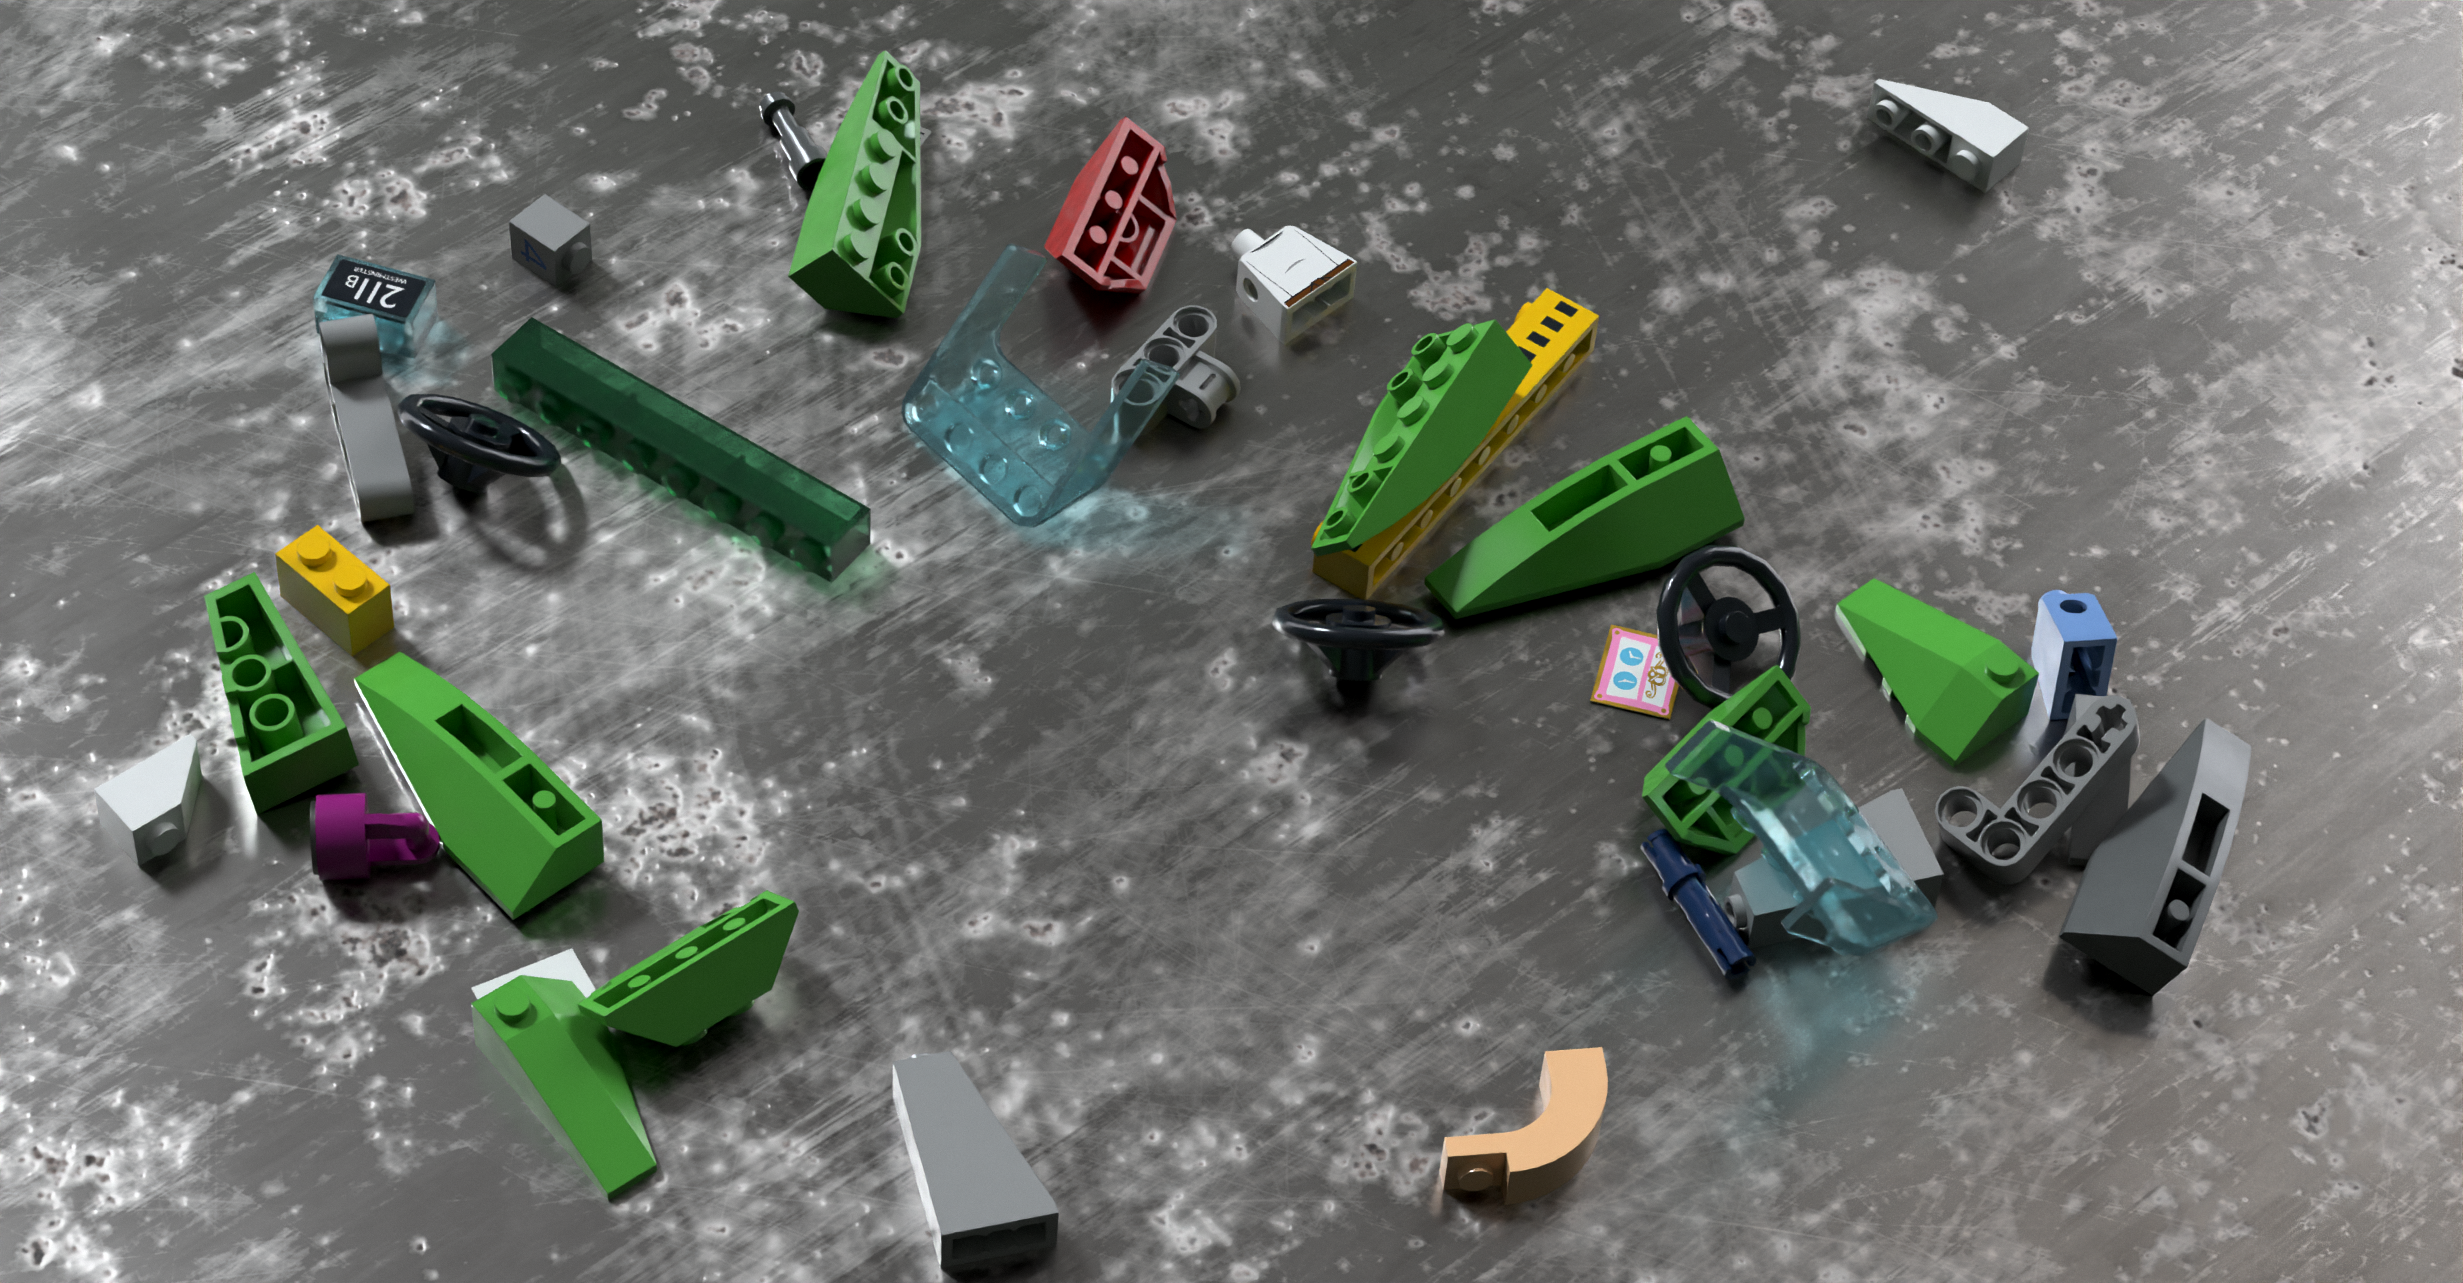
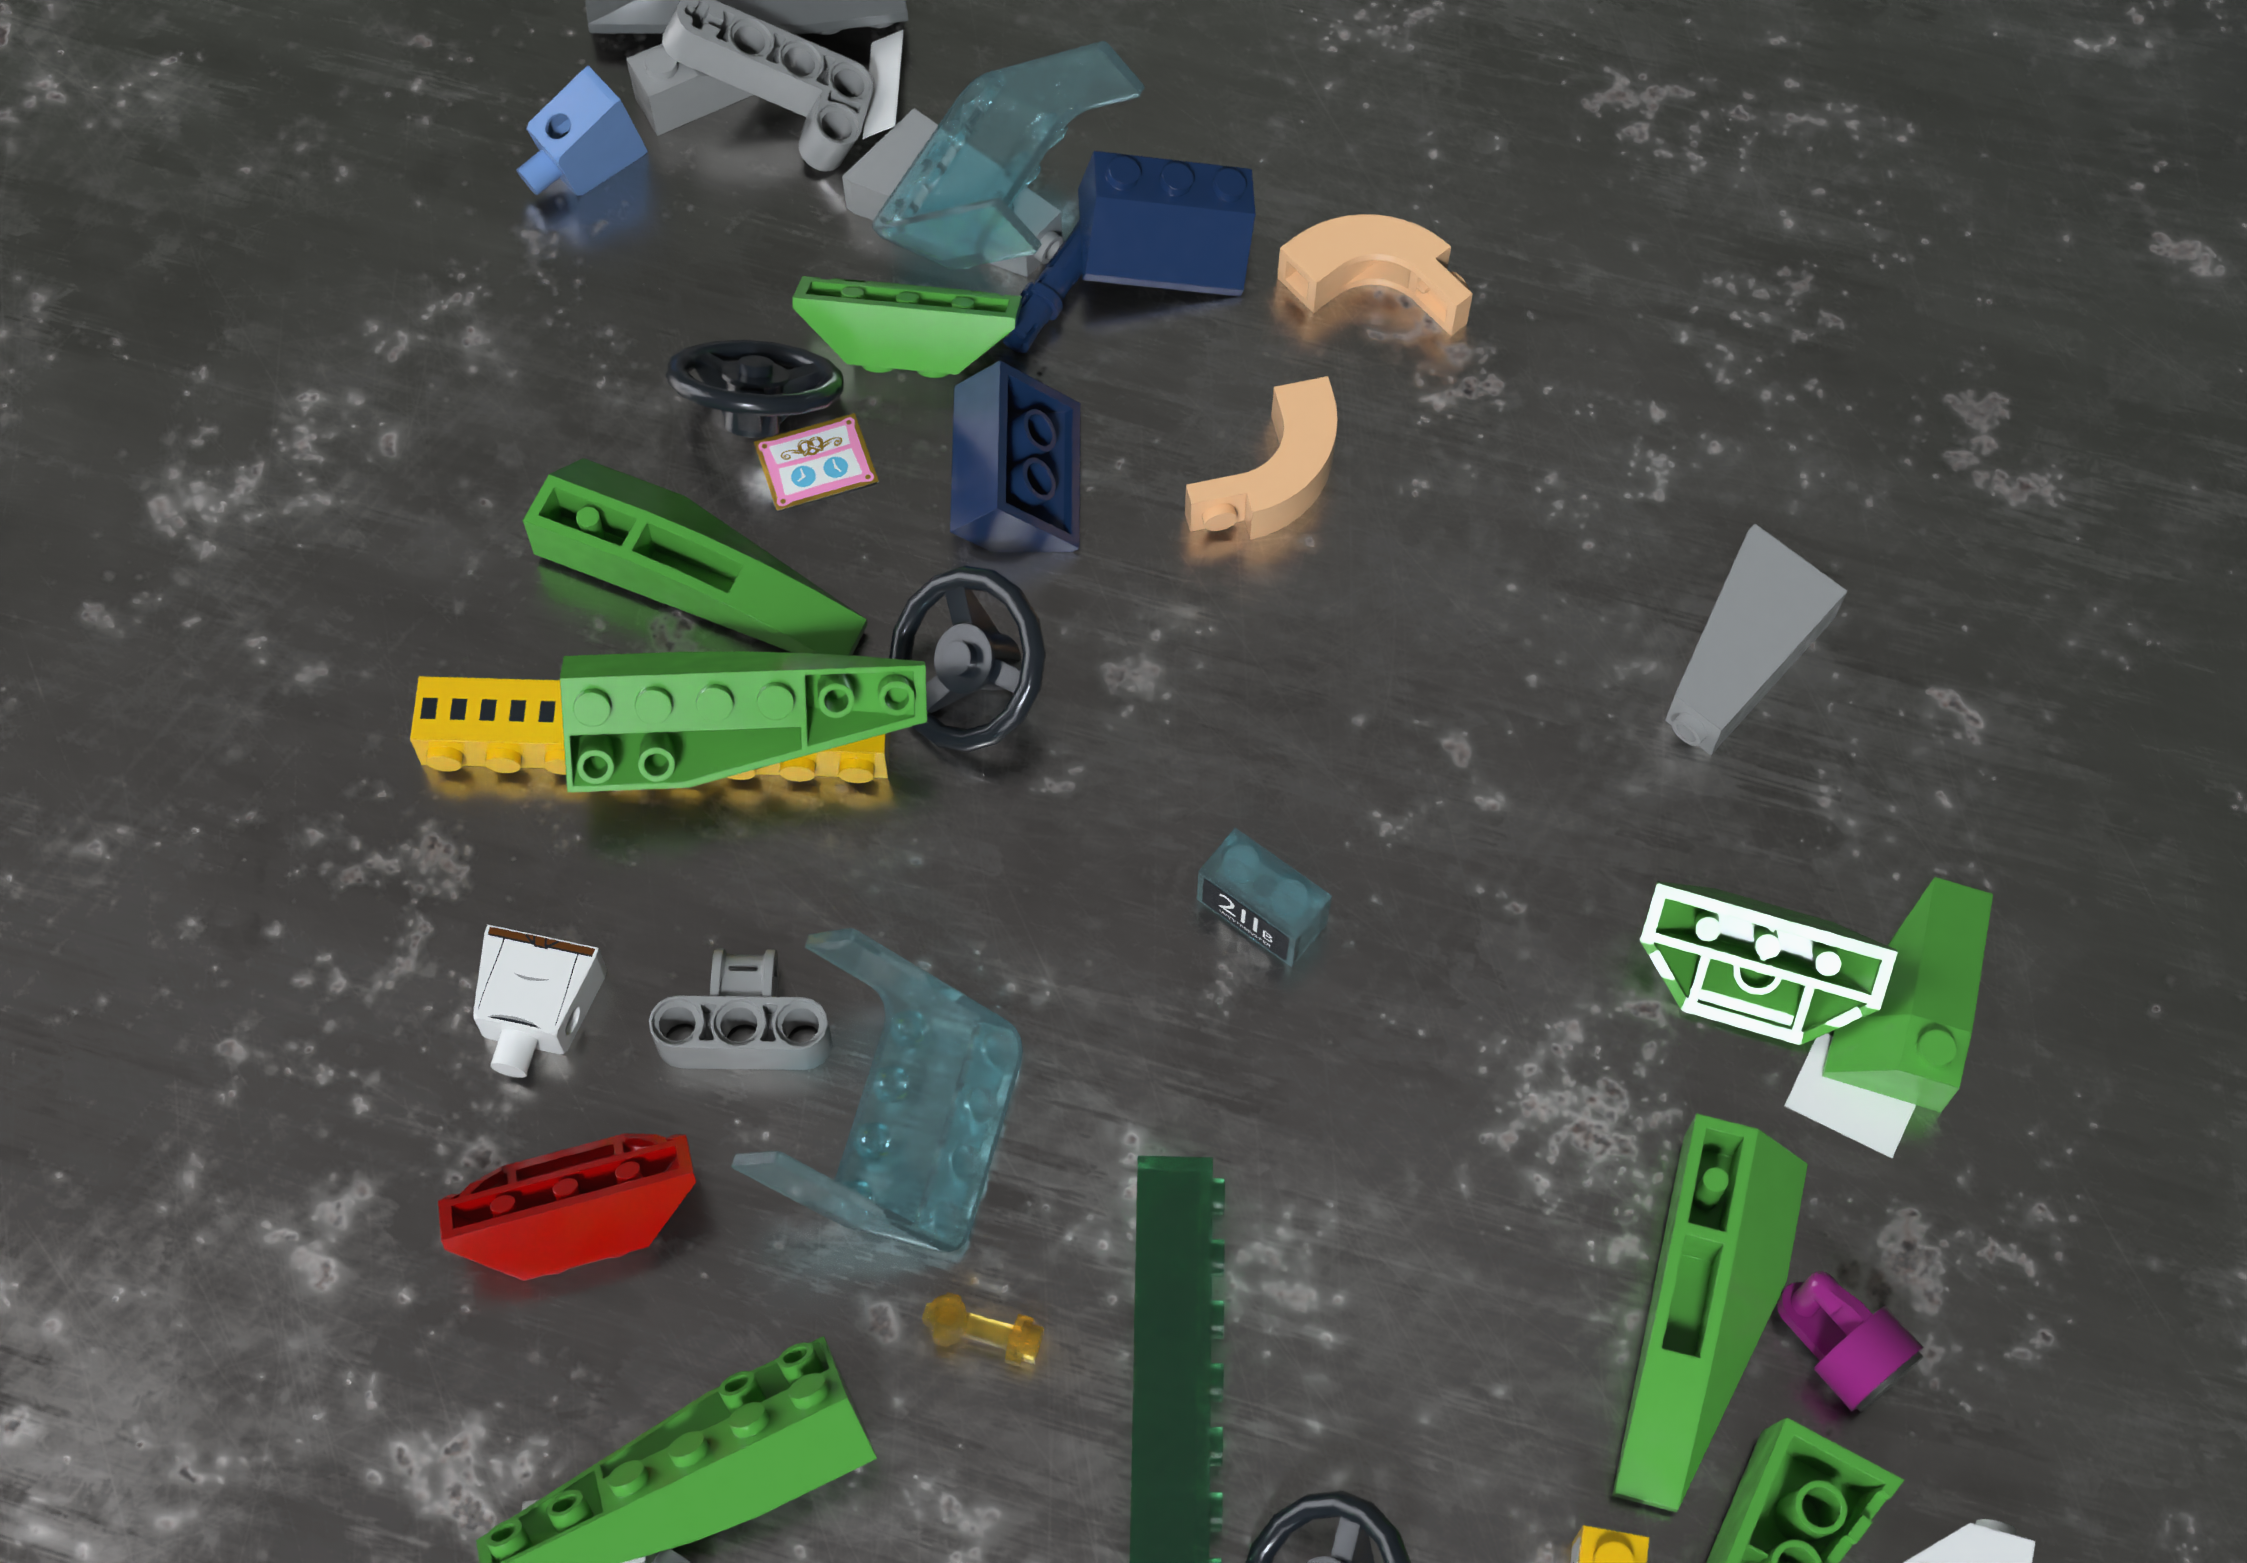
camera: 120 degrees left, 15 degrees up
bright green wedge [1835,578,2039,768] -> none
none -> white sticker [863,30,904,139]
none -> clear yellow bar [922,1292,1045,1367]
none -> dark blue slope [950,361,1081,552]
none -> dark blue slope [1078,151,1256,296]
none -> light nougat arch [1185,376,1338,540]
none -> clear light blue brick [1197,828,1332,967]

